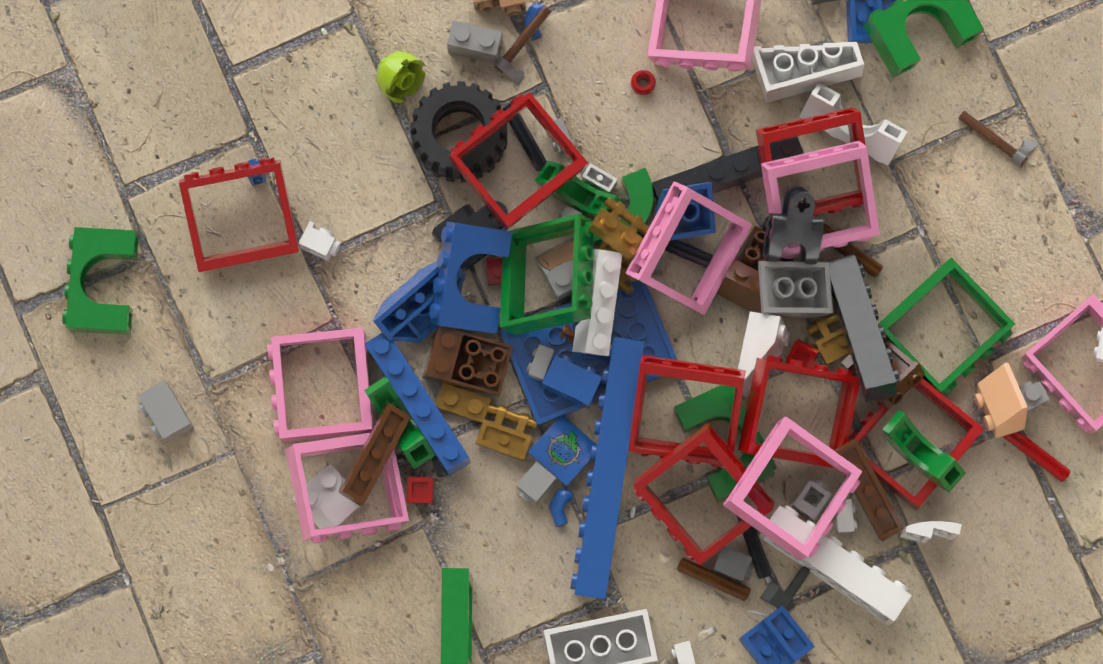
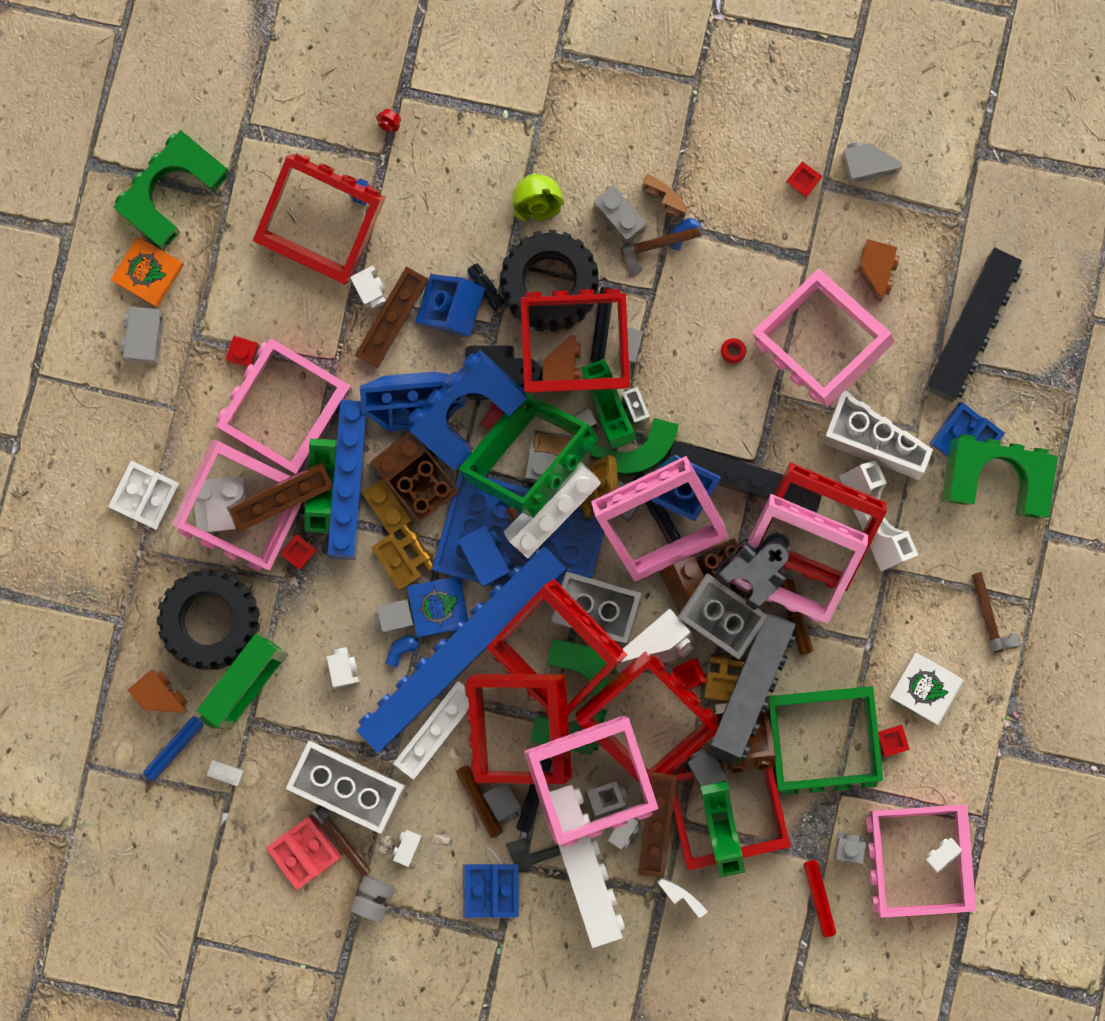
camera: 40 degrees right, 5 degrees up
light grey piece [527,344,555,382] -> none
pearl gold plate [588,197,649,260] -> none
light nougat slope [974,363,1027,439] -> none
none -> white slope [107,460,179,530]
none -> orange slope [111,236,184,308]
none -> black tyre [157,569,260,670]
none -> red plate [225,335,259,368]
none -> white brick [327,647,361,688]
none -> reddish brown plate [355,266,429,369]
none -> red plate [376,109,401,132]
none -> white plate [393,681,469,780]
none -> blue slope [415,274,485,337]
none -> black axle [467,263,505,310]
none -> dark orange slope [543,335,581,381]
none -> light grey slope [551,572,642,645]
none -> dark grey brick [688,749,727,789]
none -> red plate [878,725,910,757]
none -> white slope [890,653,964,726]

